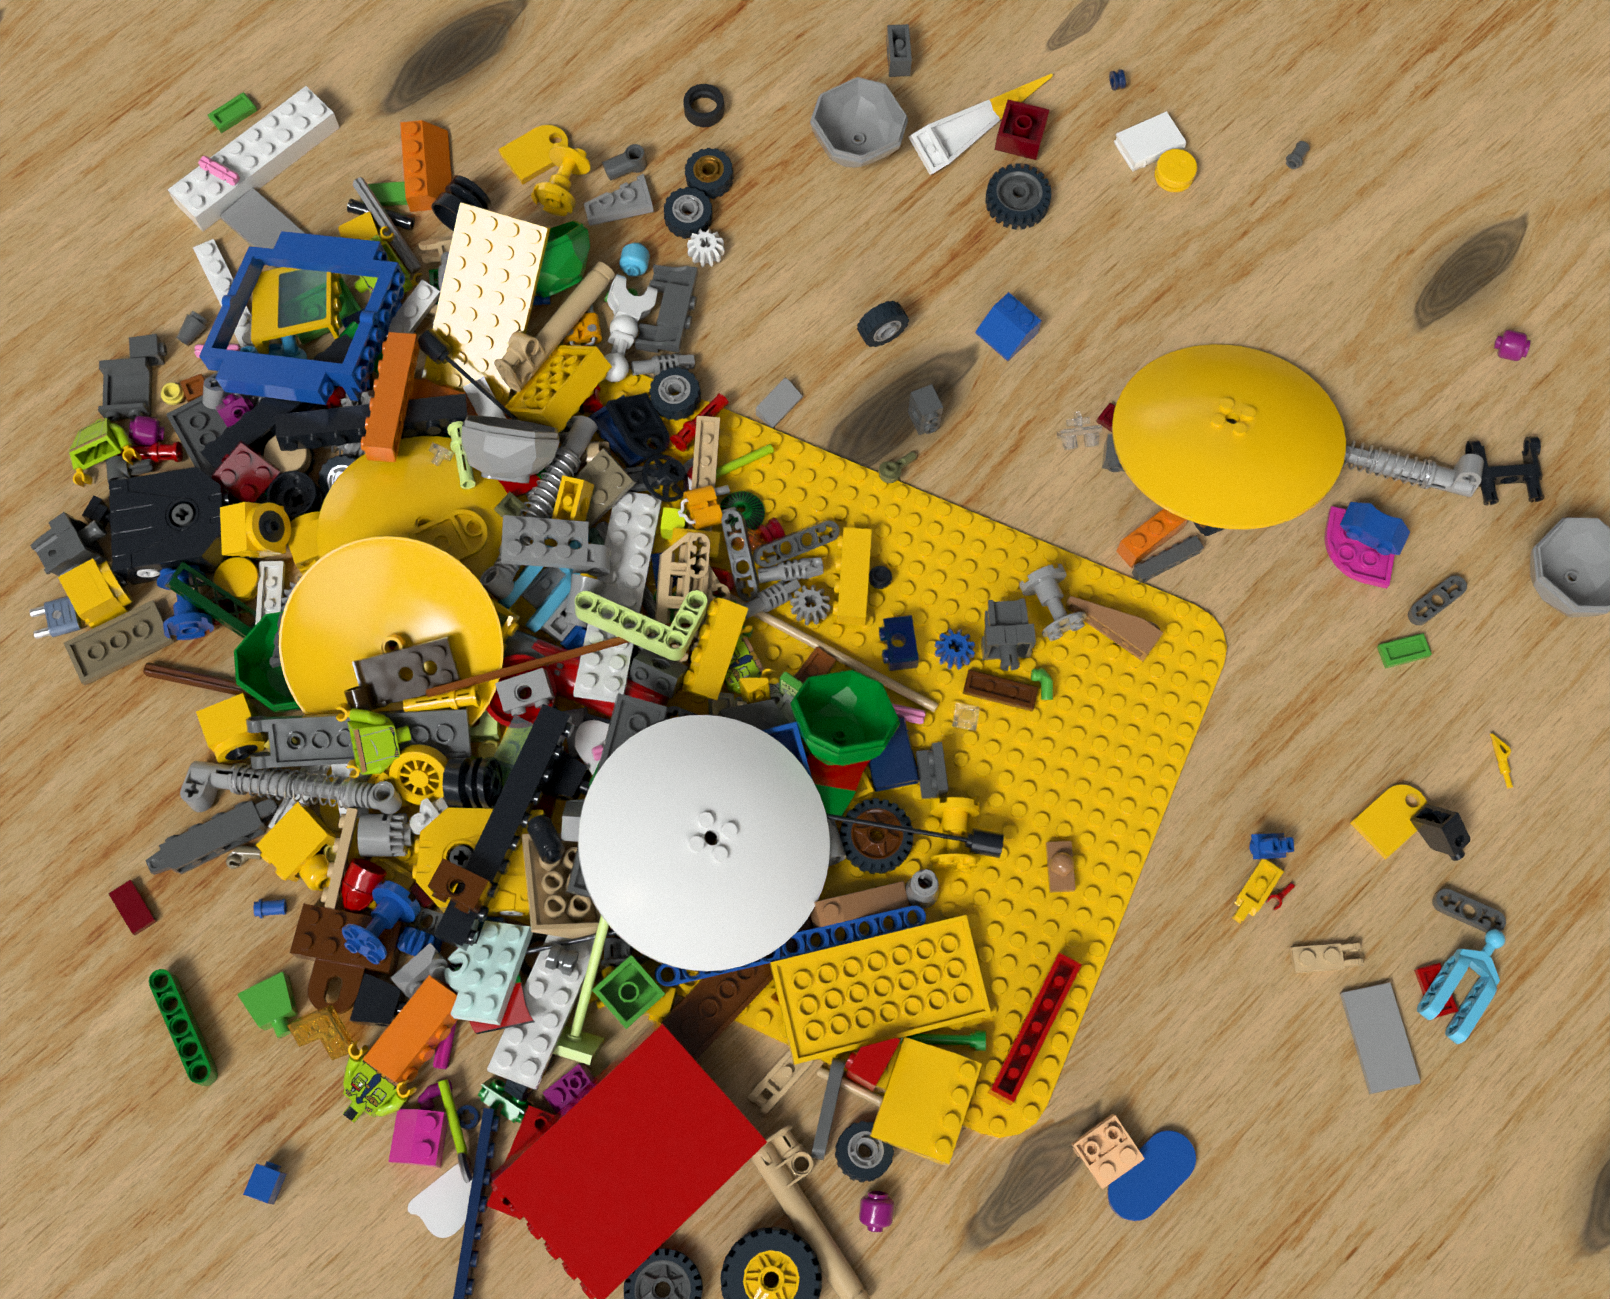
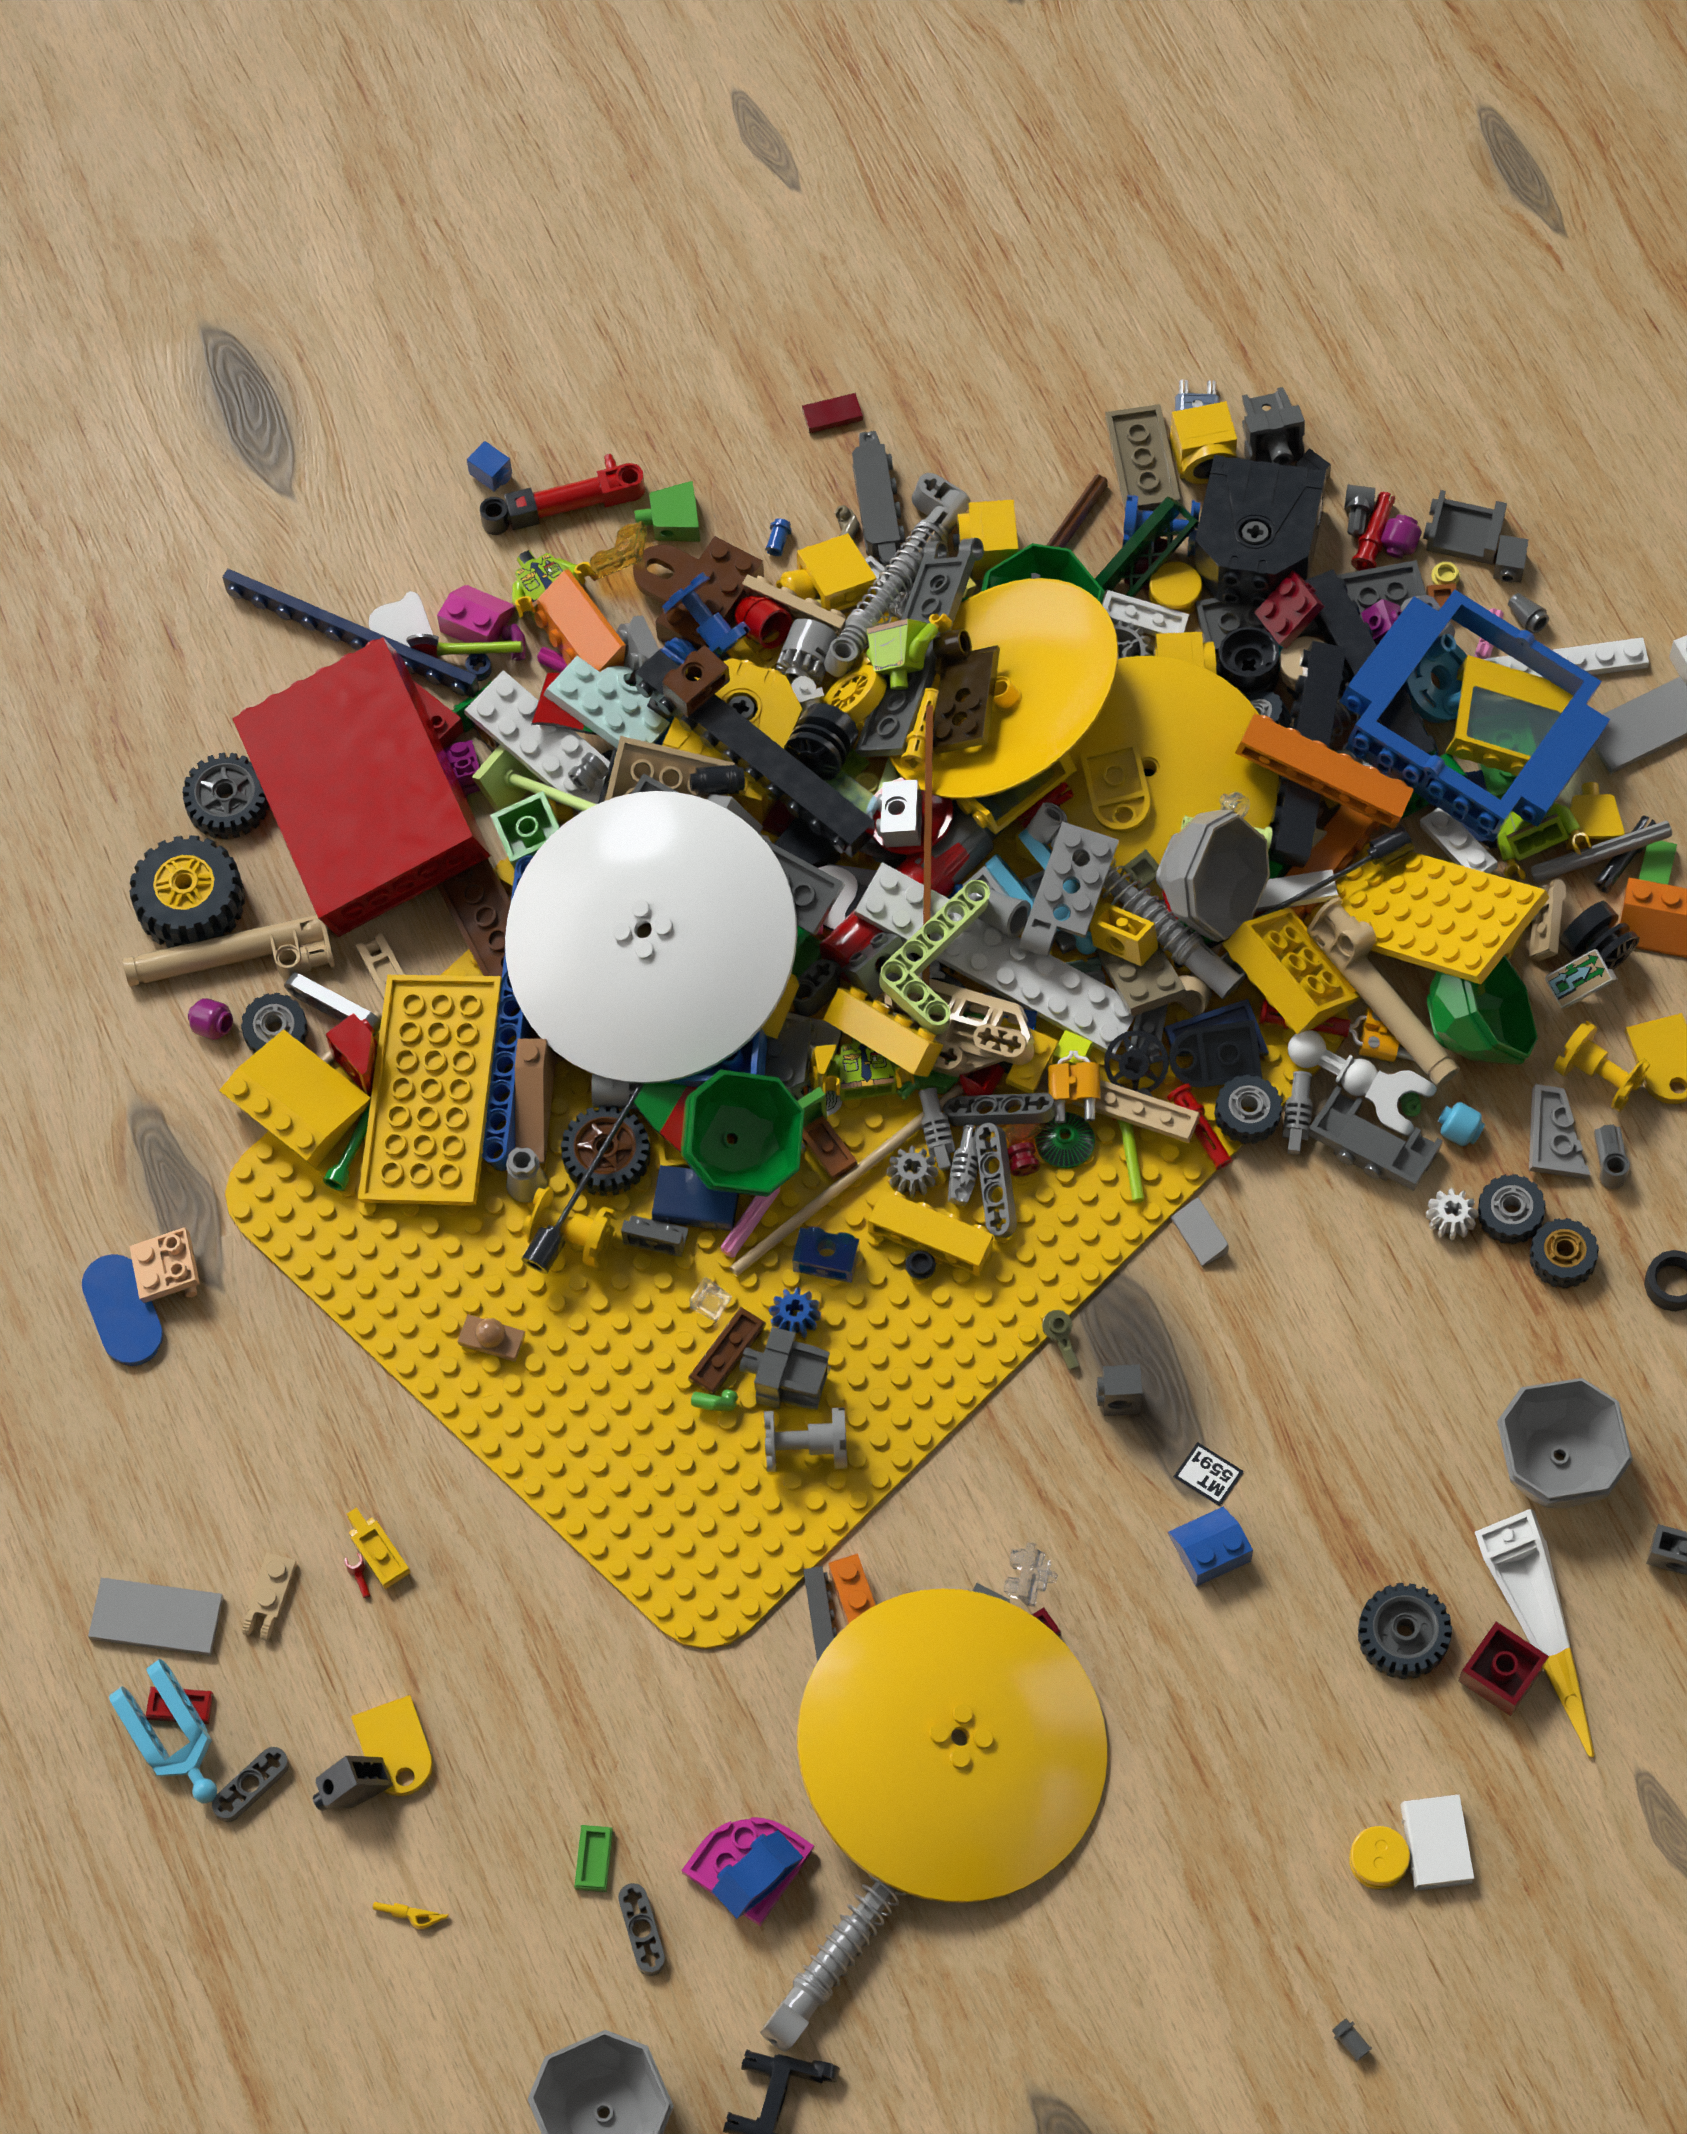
camera: 115 degrees right, 5 degrees down
lime torso [69,418,142,487] -> none
green beam [148,969,218,1086] -> none
yellow piece [220,502,291,558] -> none
black torso [350,973,407,1027] -> none
black wheel [857,301,909,347] -> none
red brick [988,953,1082,1106] -> none
medium nougat slope [1065,596,1163,661] -> none
dark blue bush [1109,69,1126,91] -> none
blue hips [1249,833,1294,860] -> none
none -> red piece [480,454,645,535]
none -> sticker [1173,1442,1244,1506]
none -> panel [1545,949,1618,1008]

